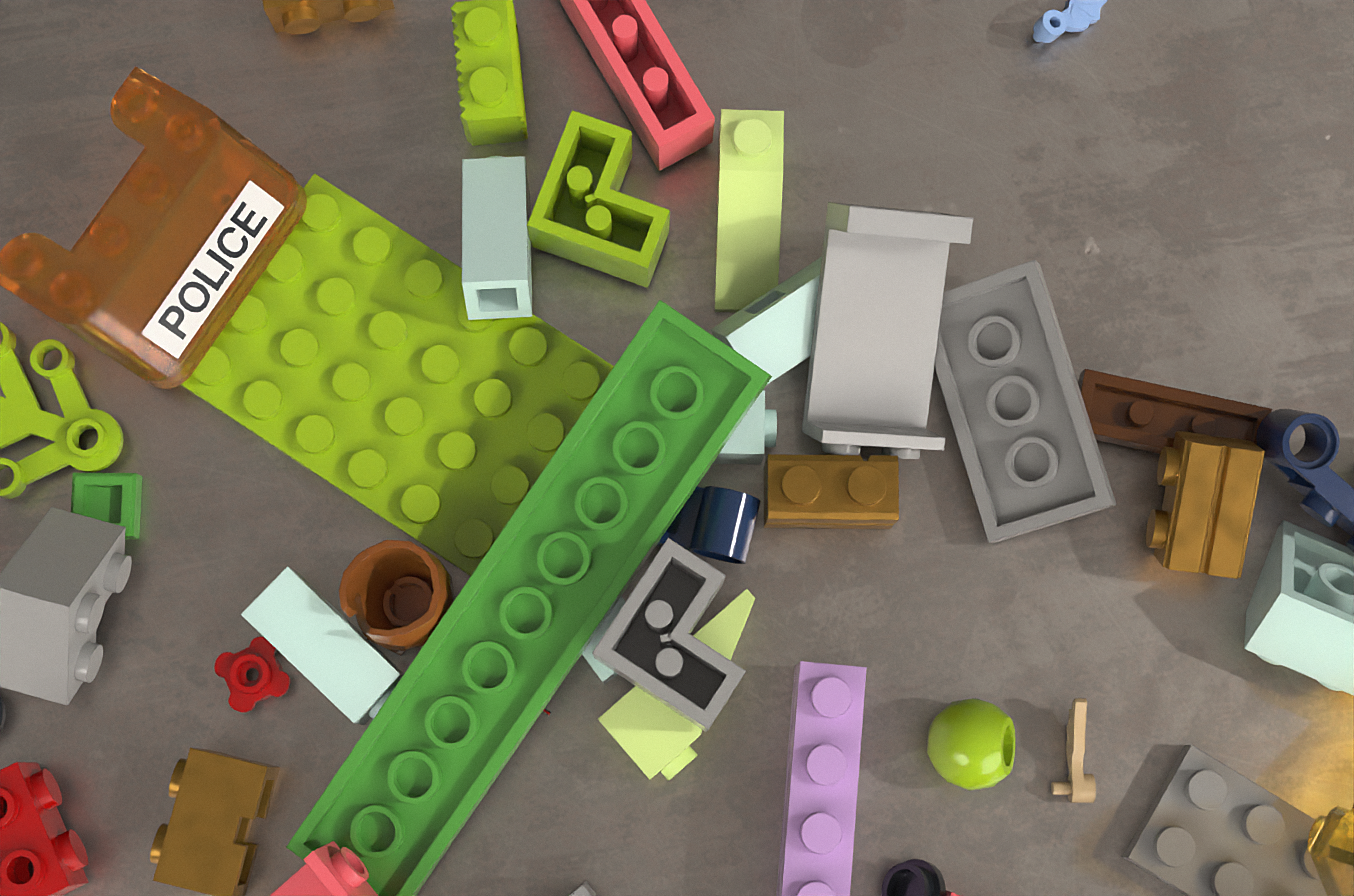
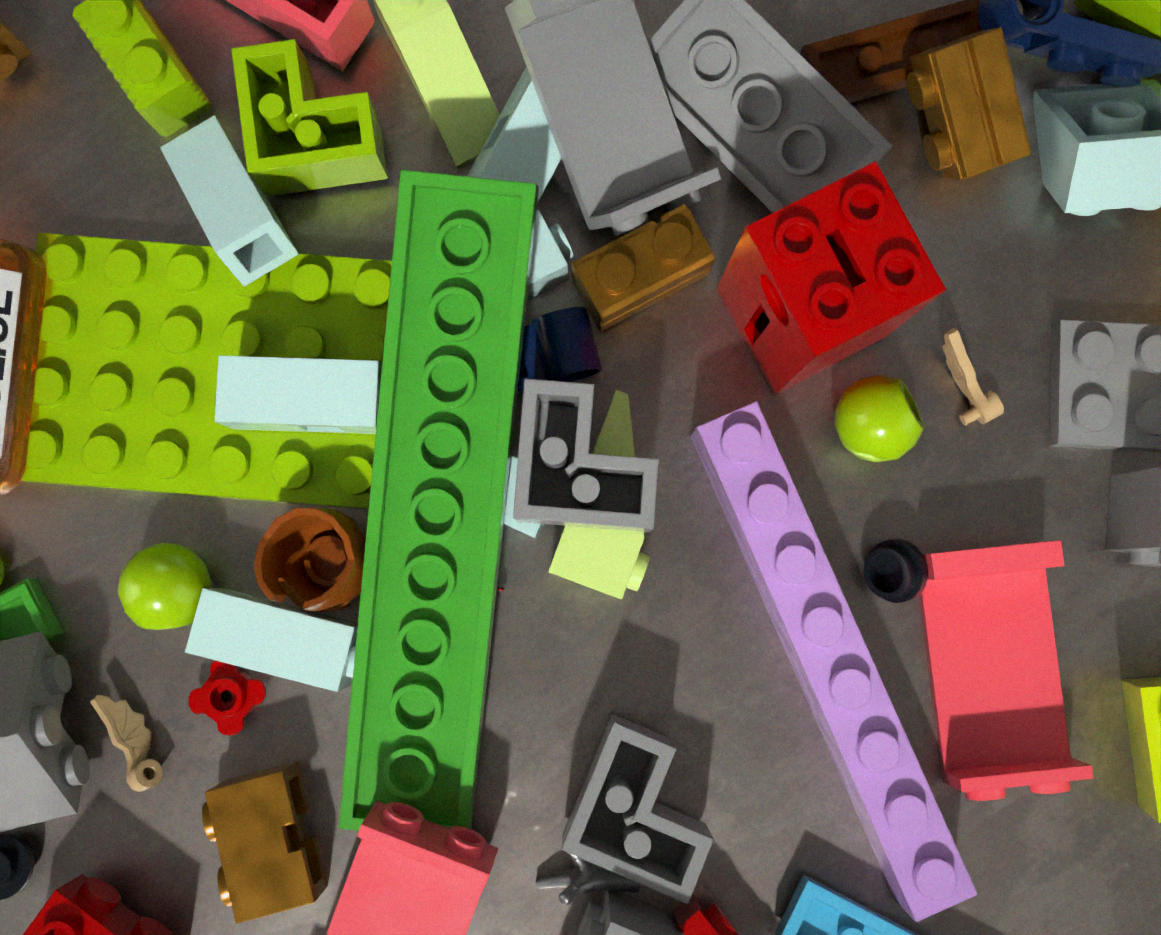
camera: 25 degrees left, 5 degrees up
none -> tan piece [90,695,163,792]
none -> lime piece [117,543,213,630]
none -> light aqua brick [215,355,382,434]
none -> red brick [716,161,946,396]

